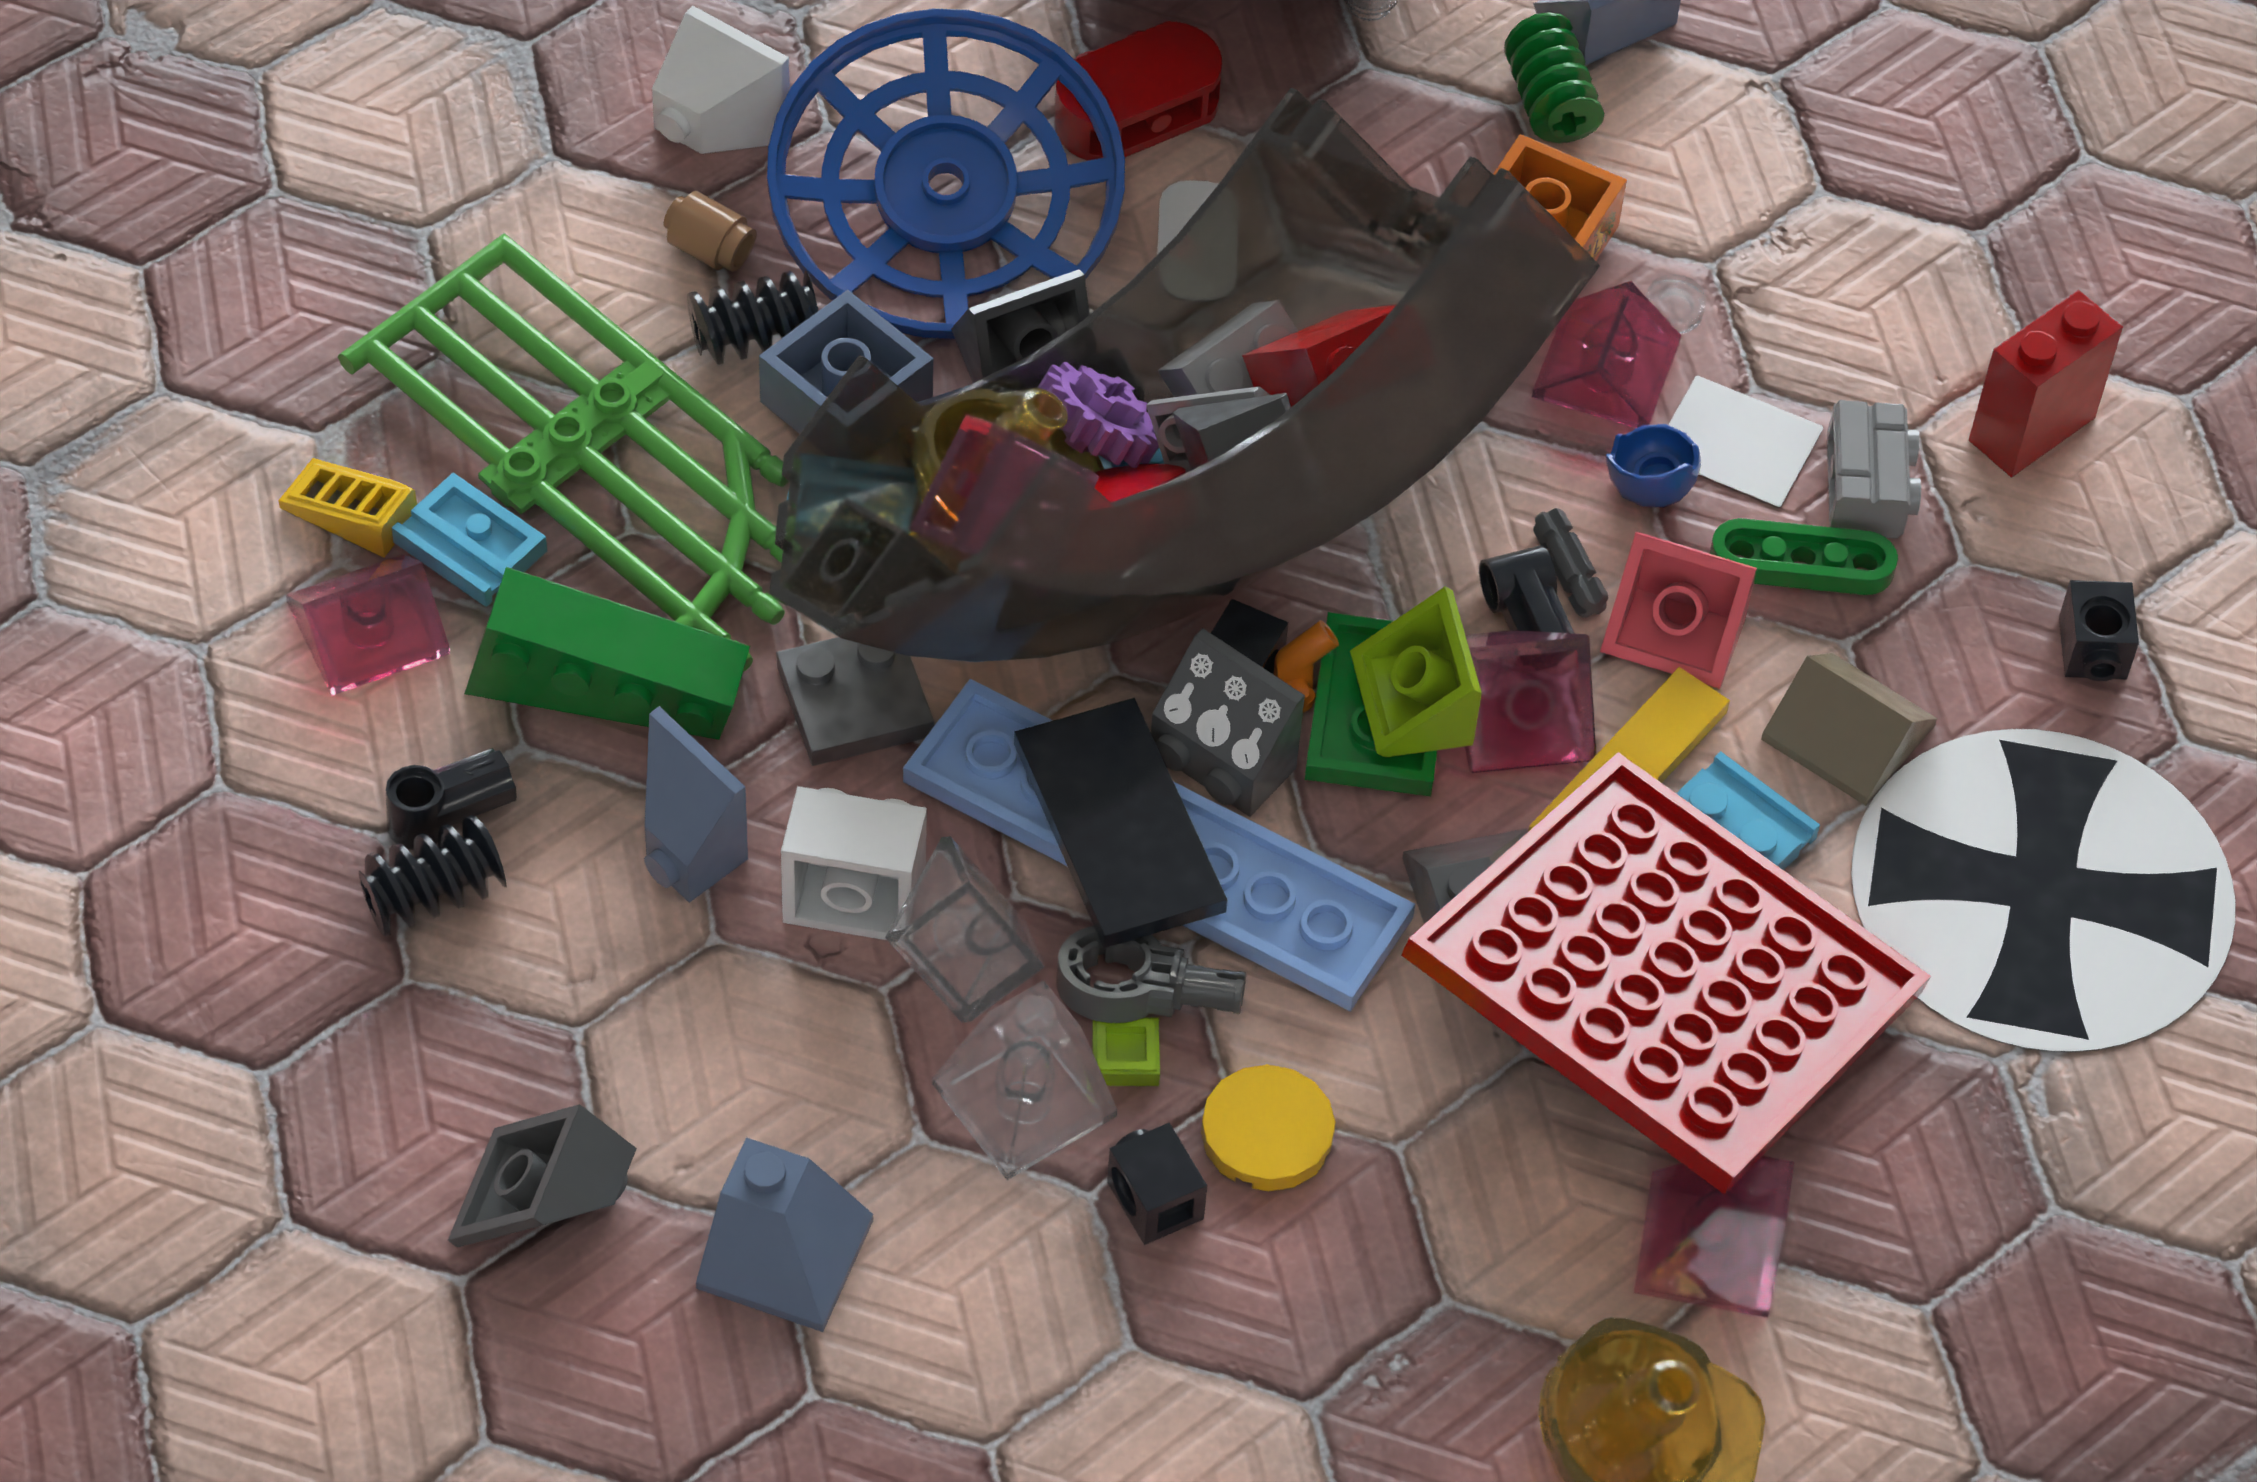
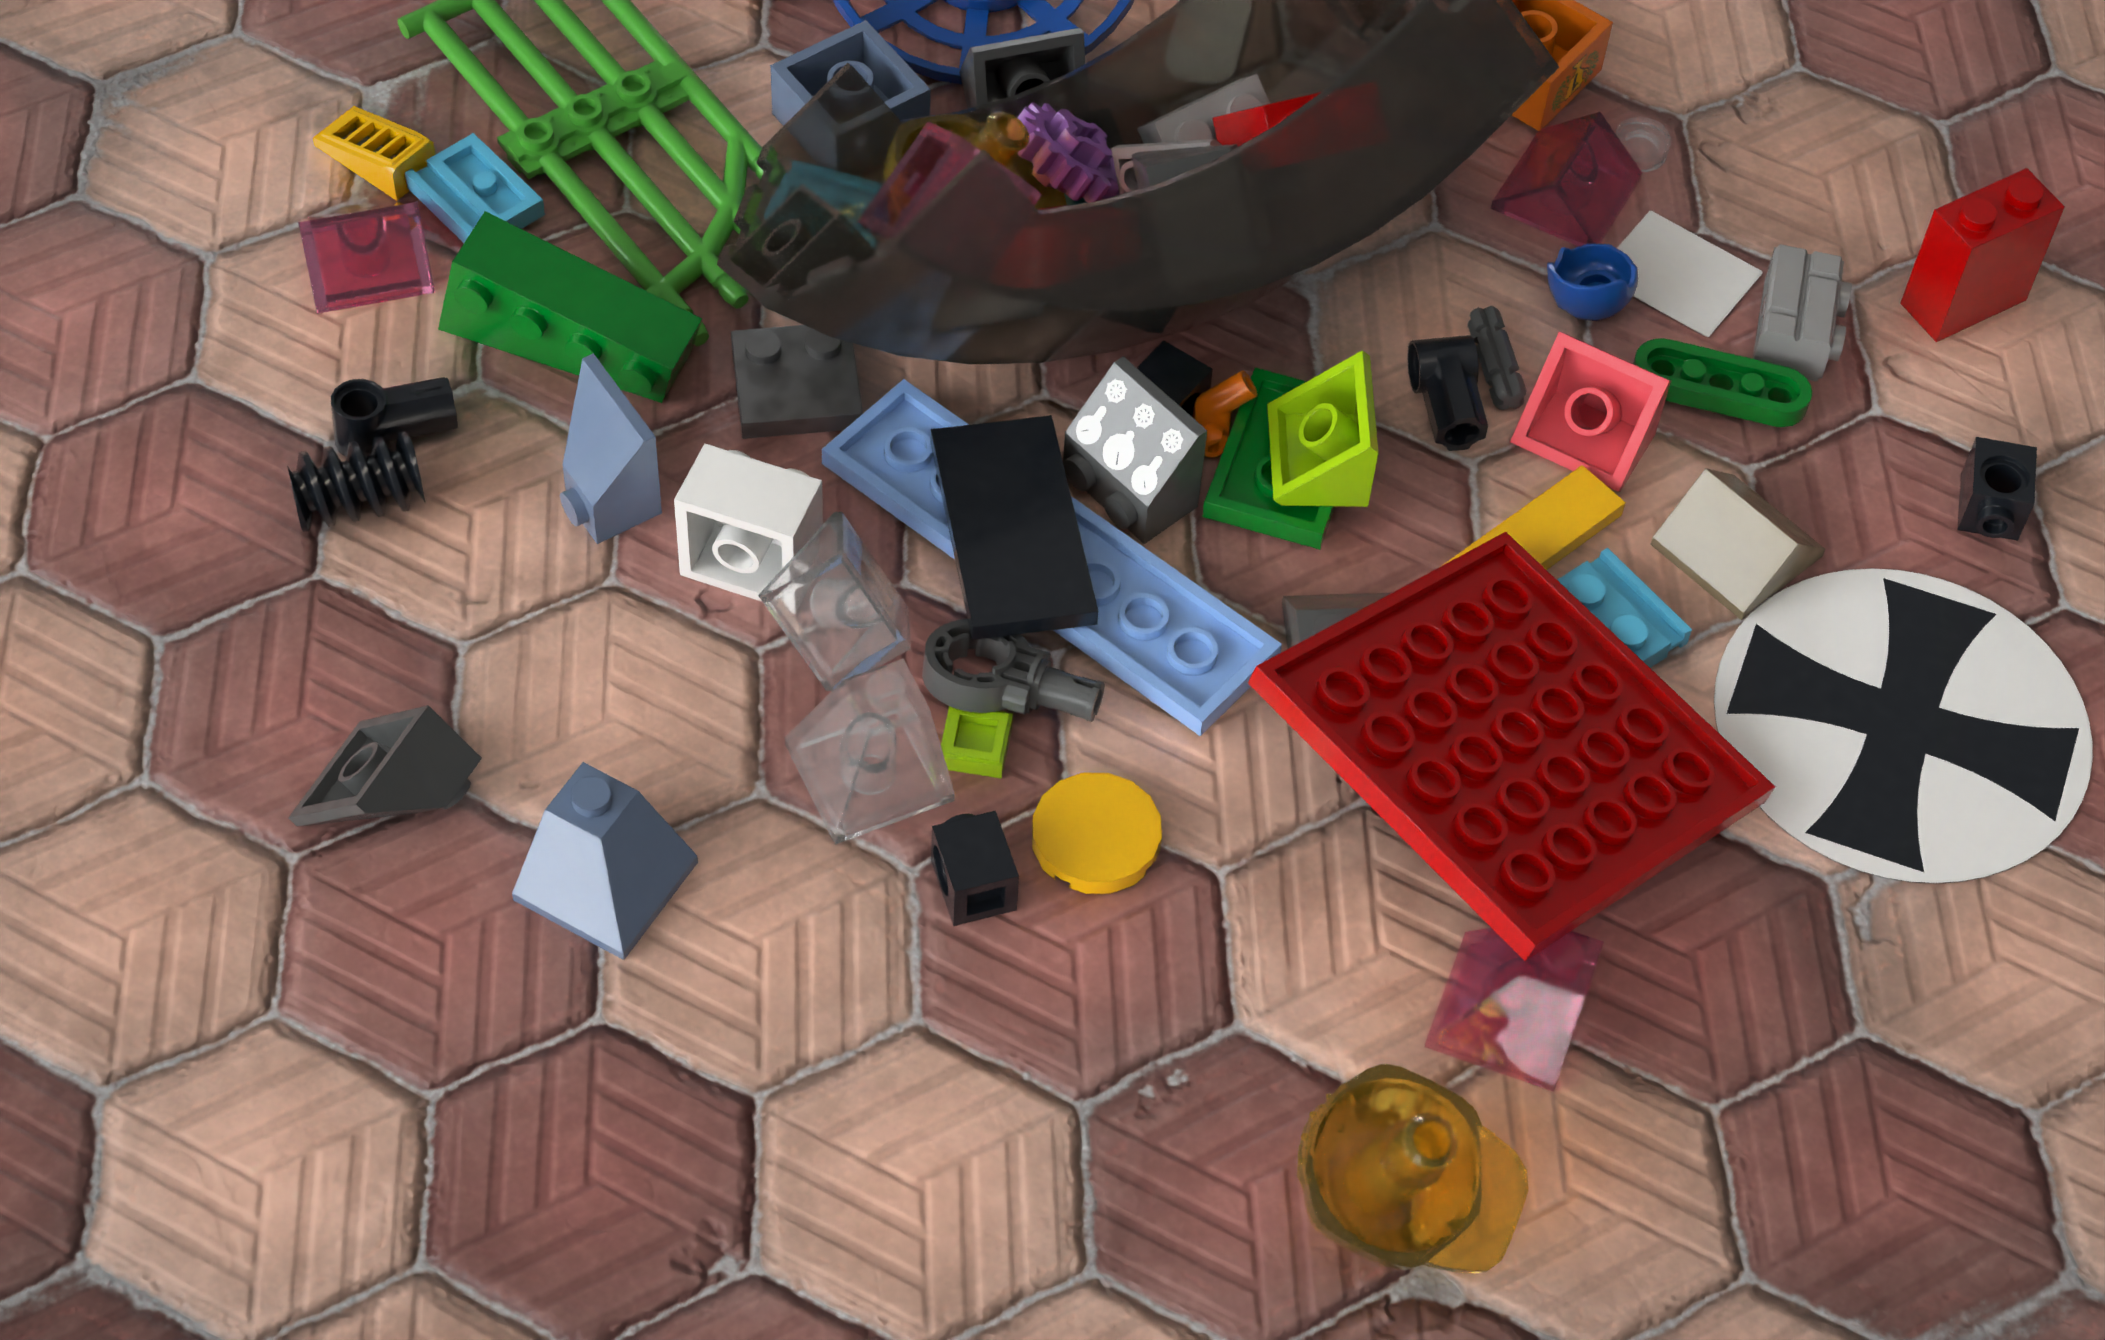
camera: 10 degrees right, 0 degrees up
black piece [687,269,818,365] -> none
clear pink slope [1465,630,1596,773] -> none

